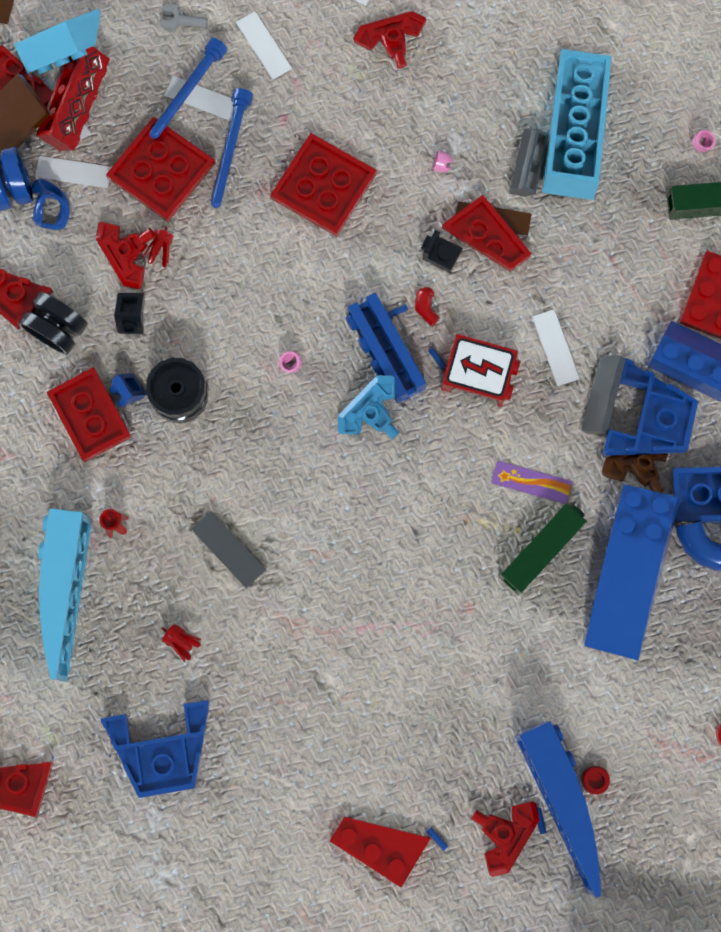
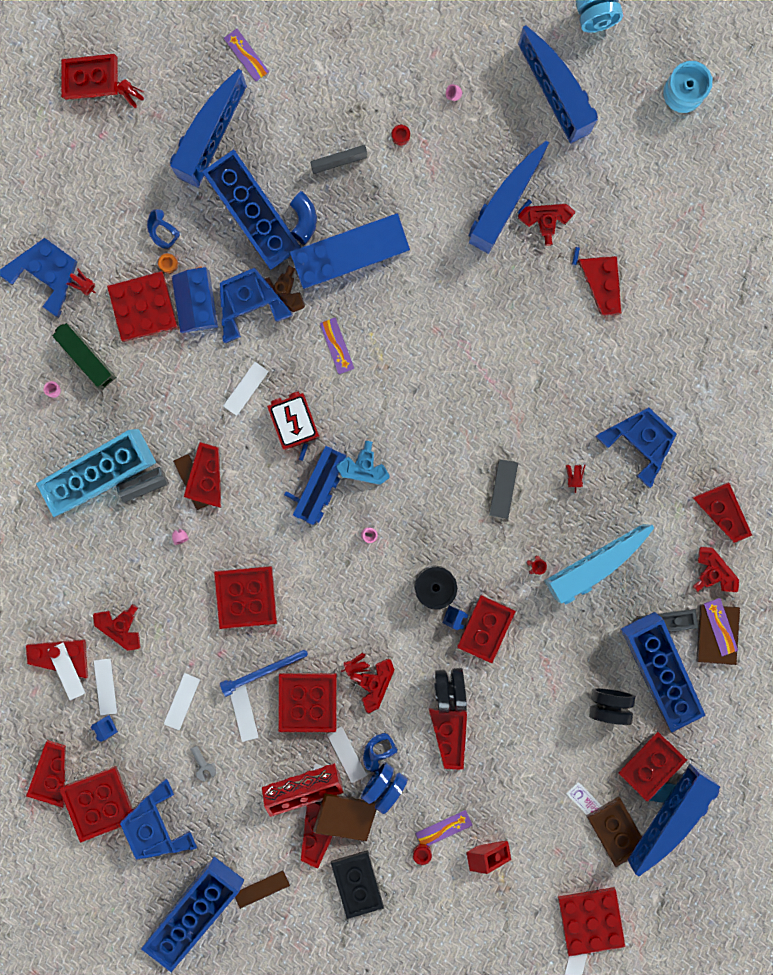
camera: 125 degrees left, 10 degrees up
medium azure slope [14,9,101,75] -> none
black bracket [114,293,145,334] -> none
blue piece [150,38,227,139] -> none
red arm [415,287,440,327] -> none
black bracket [421,230,463,273] -> none
dark green brick [499,503,587,596] -> none
dark grey tile [581,355,626,434] -> none
red tile [581,766,610,795] -> none

